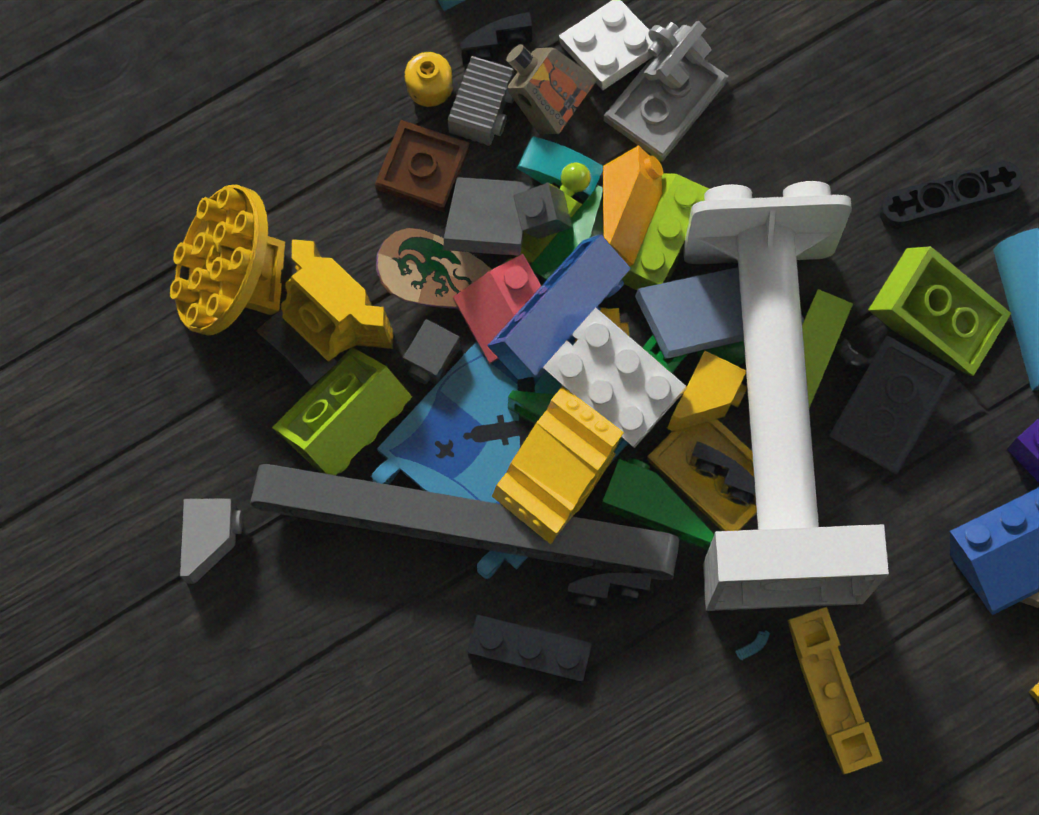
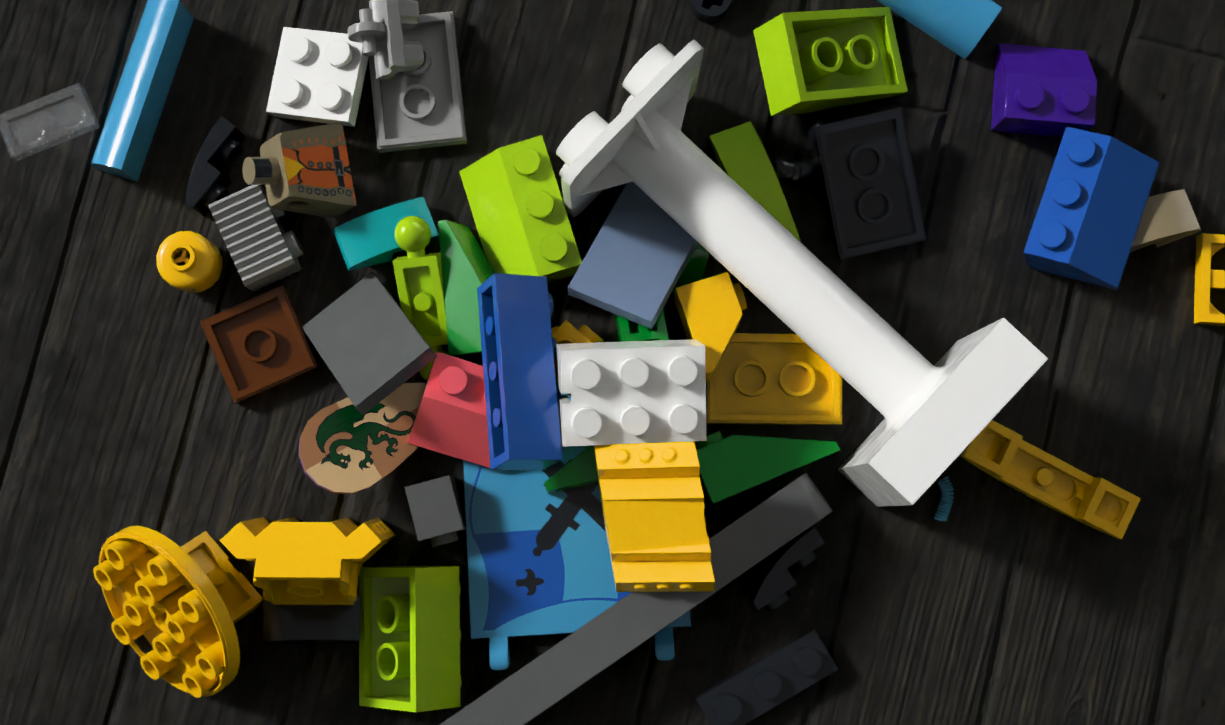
camera: 50 degrees left, 10 degrees up
dark grey brick [513,183,572,239] -> none
light orange slope [603,145,663,267] -> none
black slope [689,441,756,506] -> none

